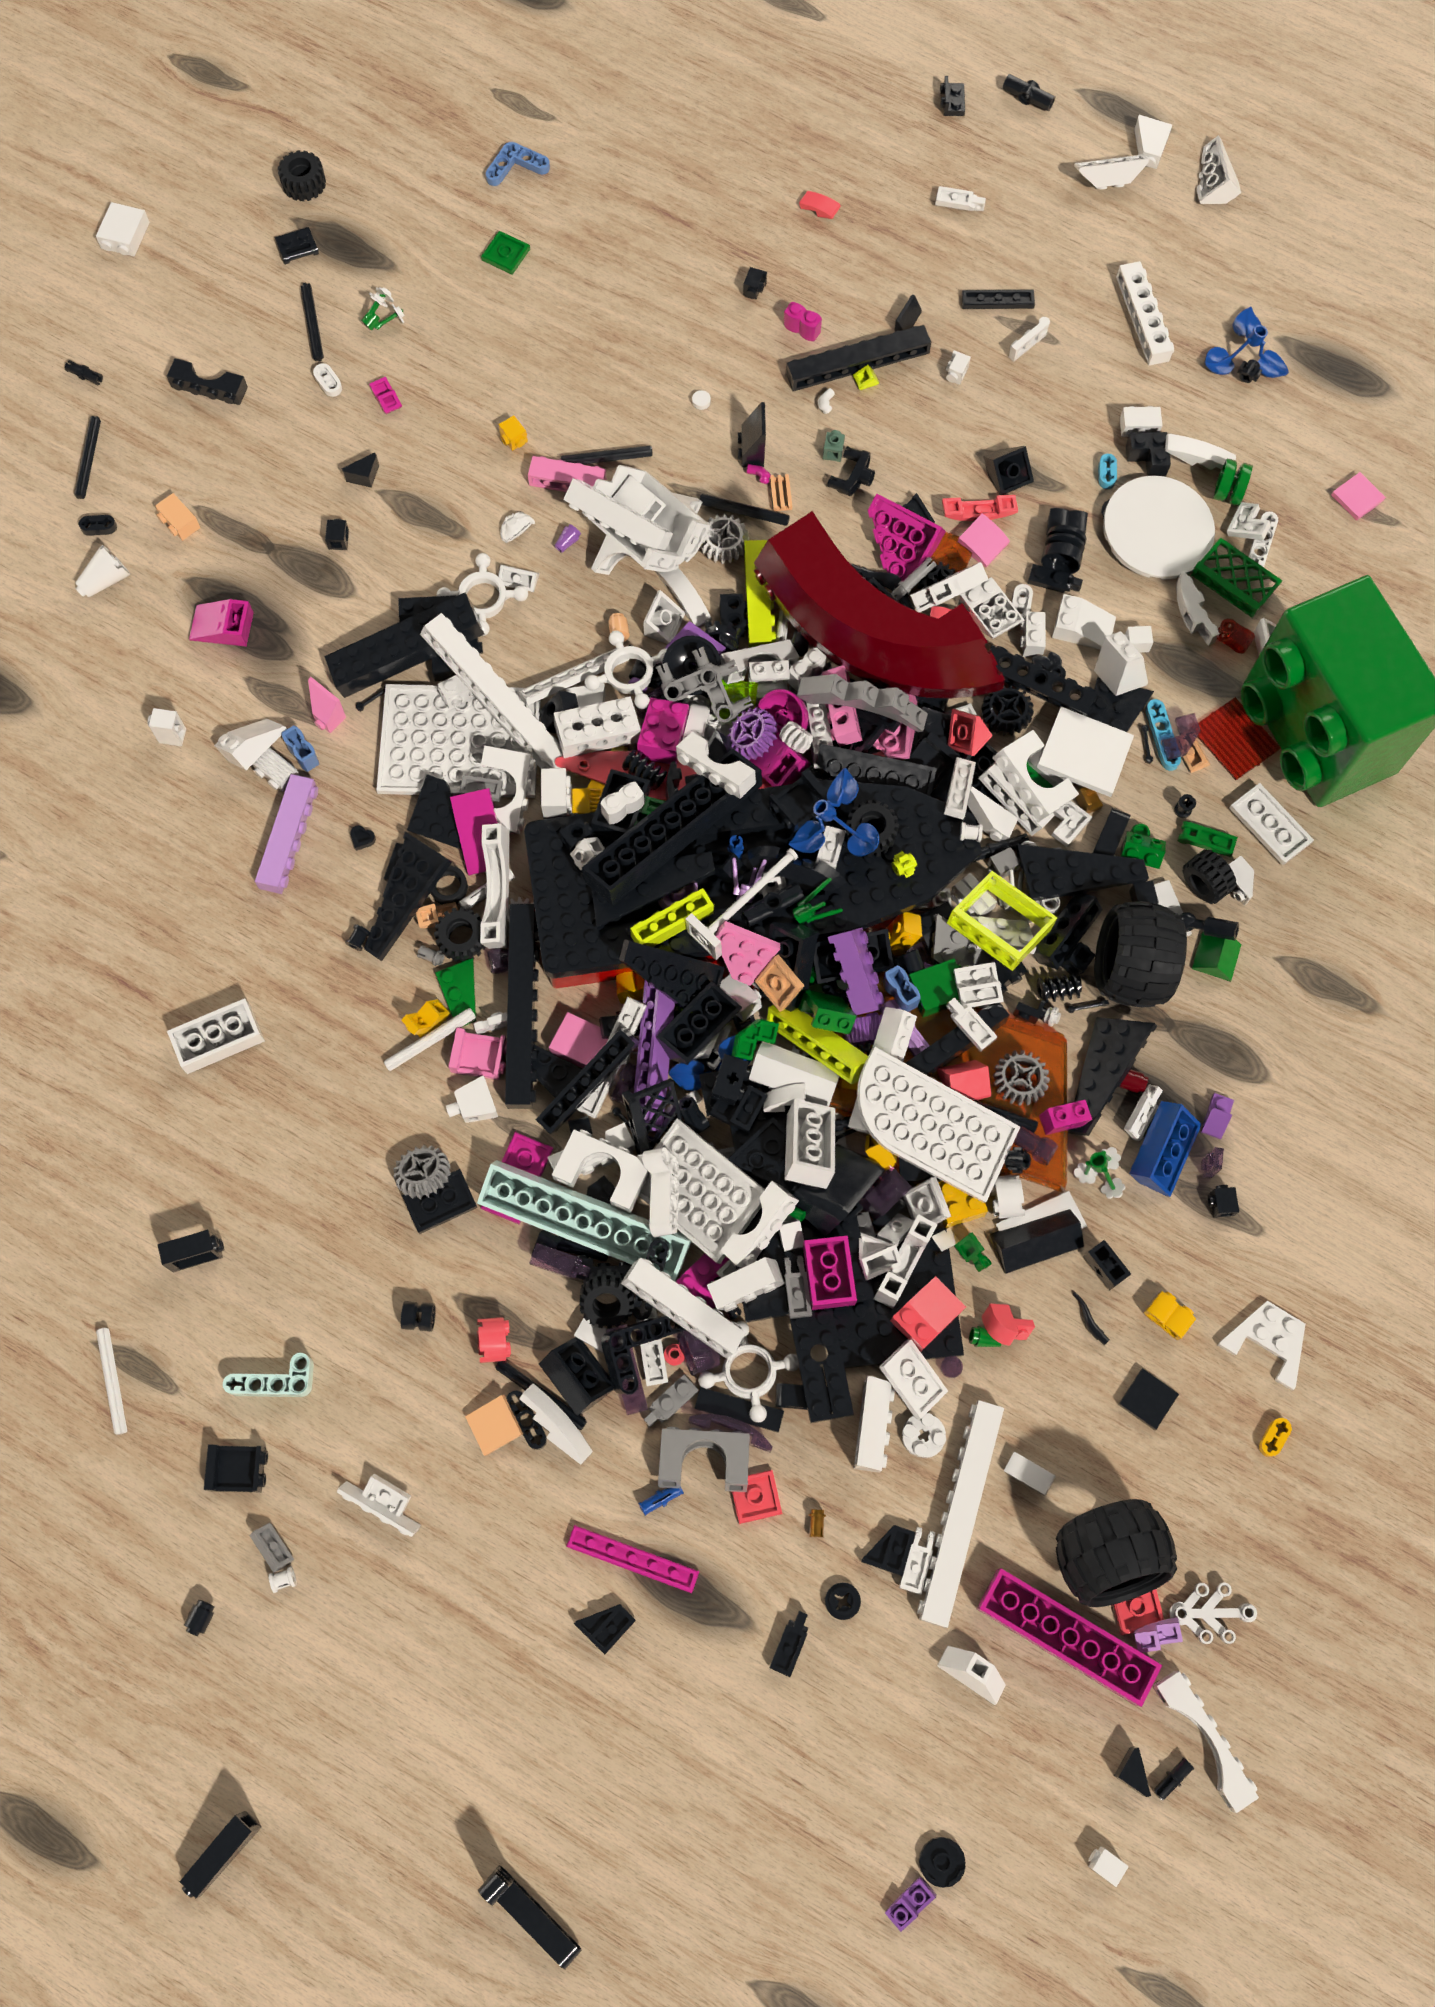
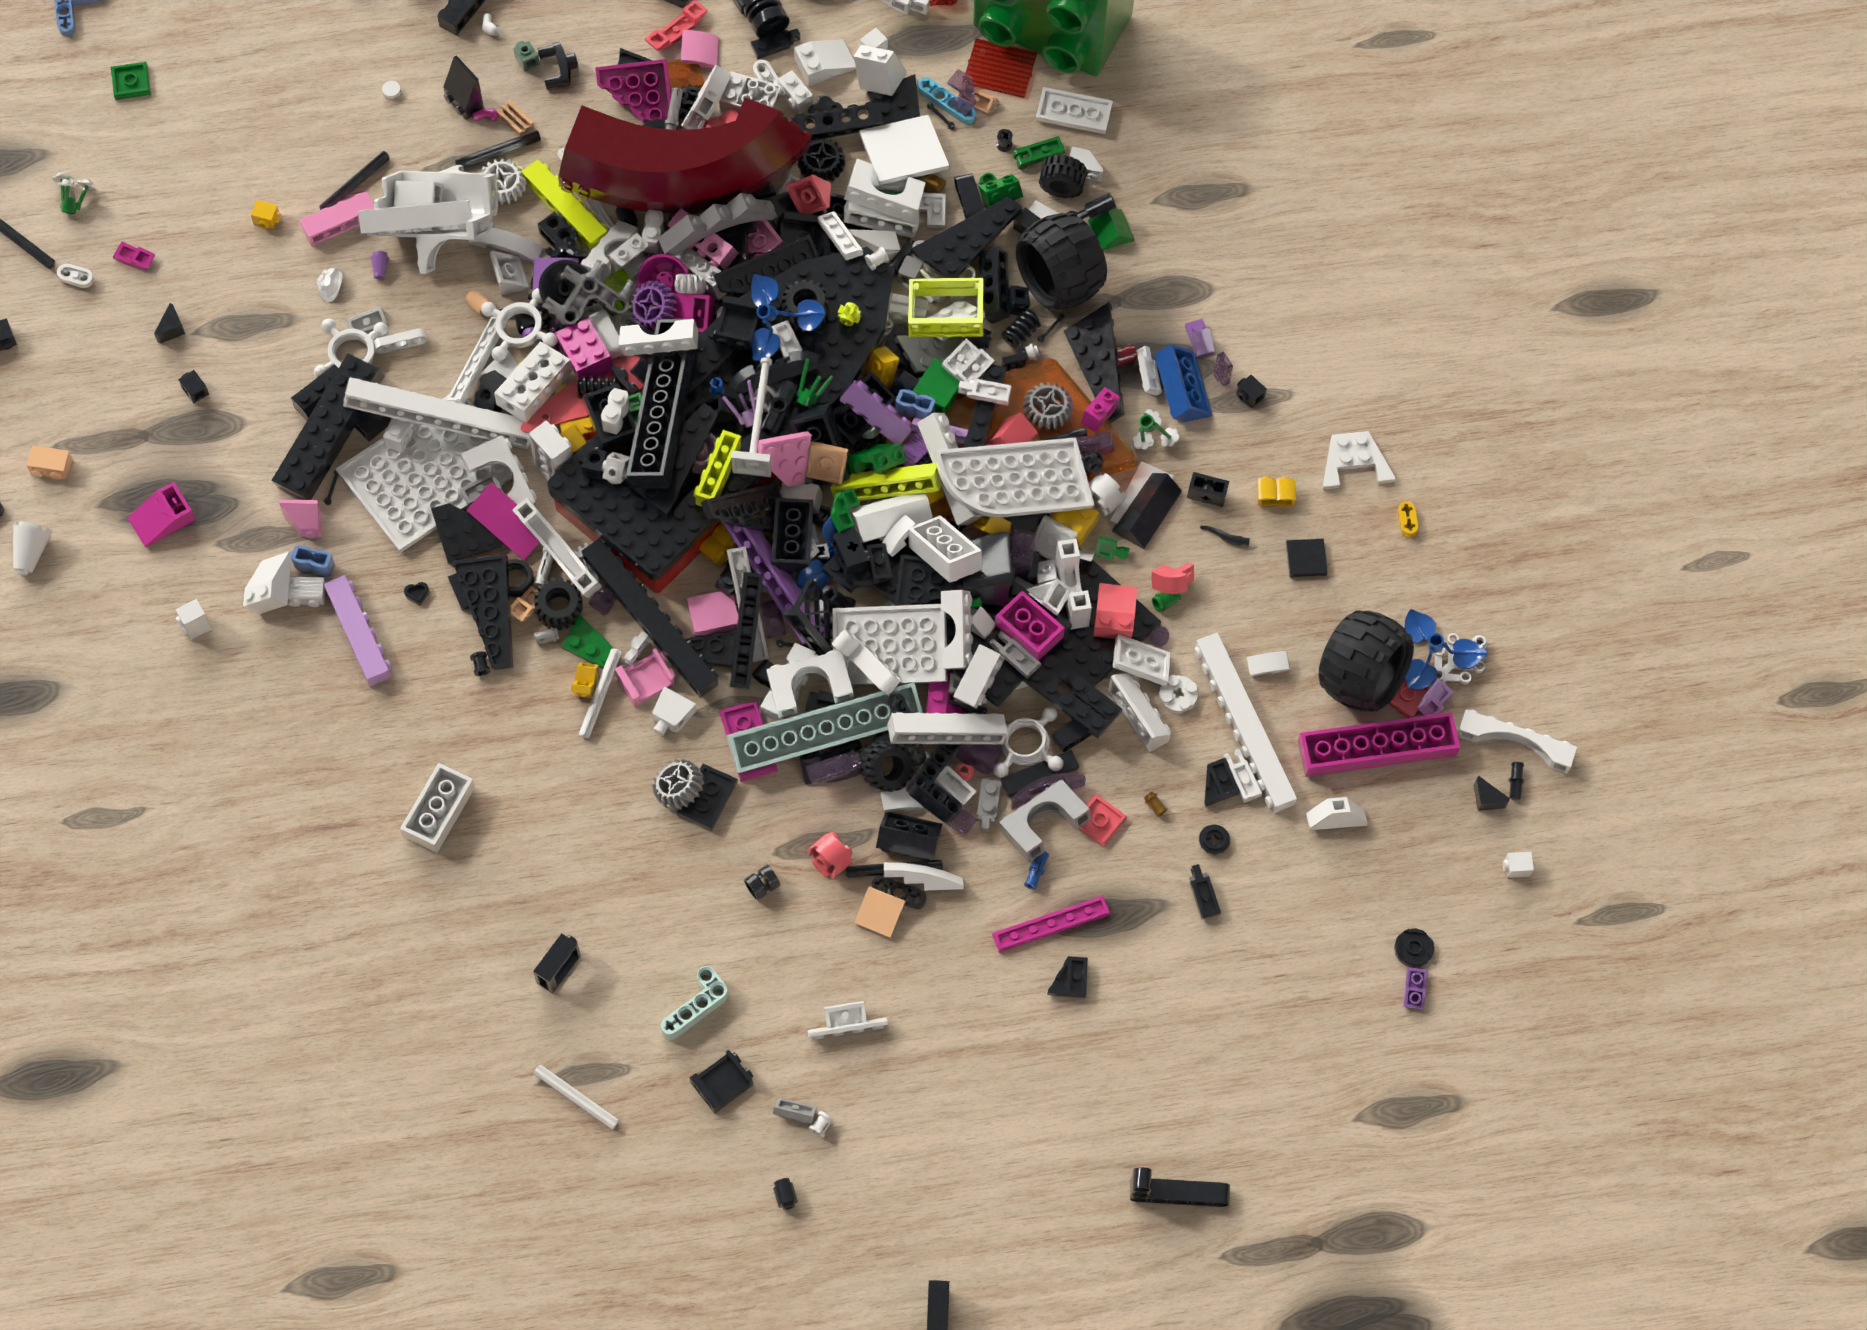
camera: 40 degrees left, 5 degrees down
none -> white beam [373,329,427,354]
none -> blue plant [1404,609,1487,690]

